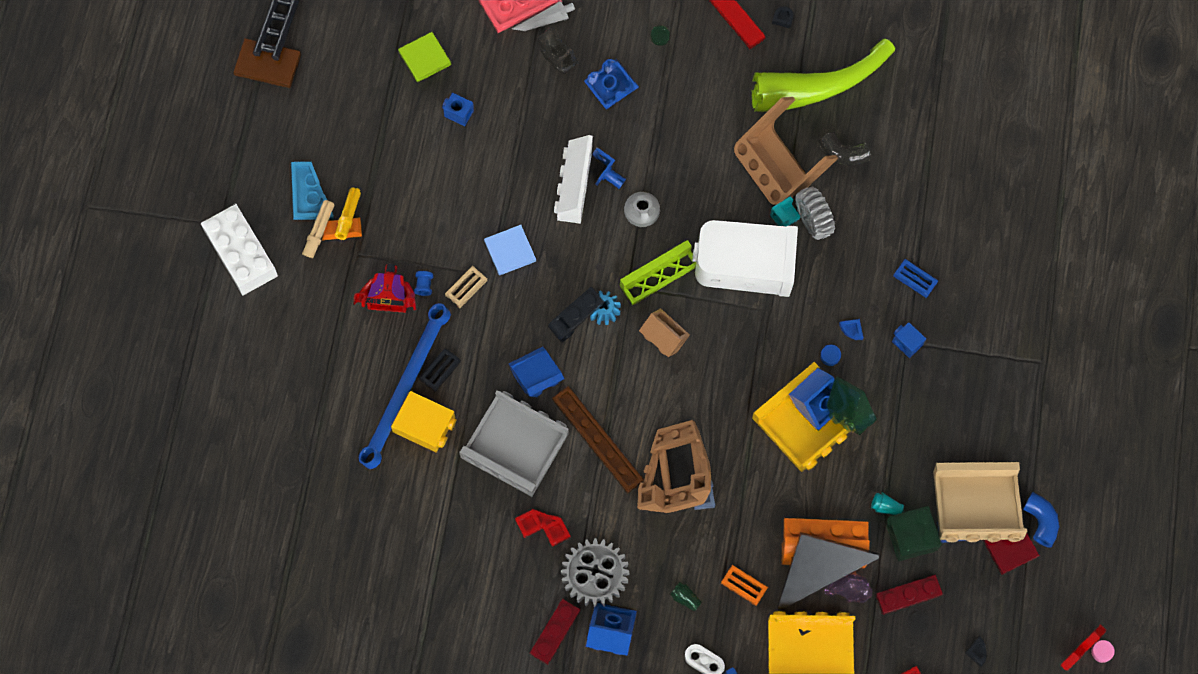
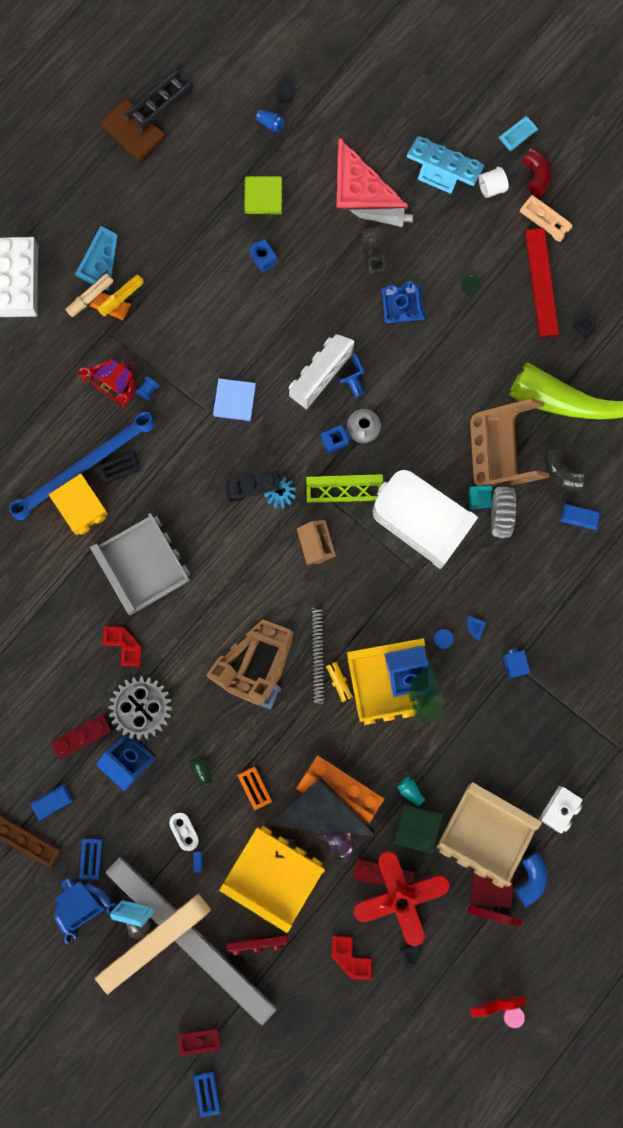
camera: 30 degrees right, 10 degrees up
tan tile [445,266,487,308] -> none
blue slope [508,347,564,397] -> none
reddish brown tile [552,386,644,494] -> none
blue tile [893,259,938,298] -> none
none -> light grey piece [312,607,324,704]
none -> blue brick [320,425,351,455]
none -> yellow pin [326,662,353,702]
none -> red piece [354,851,449,946]
none -> dark red tile [467,905,523,927]
none -> white brick [539,786,582,833]
none -> blue tile [560,503,601,531]

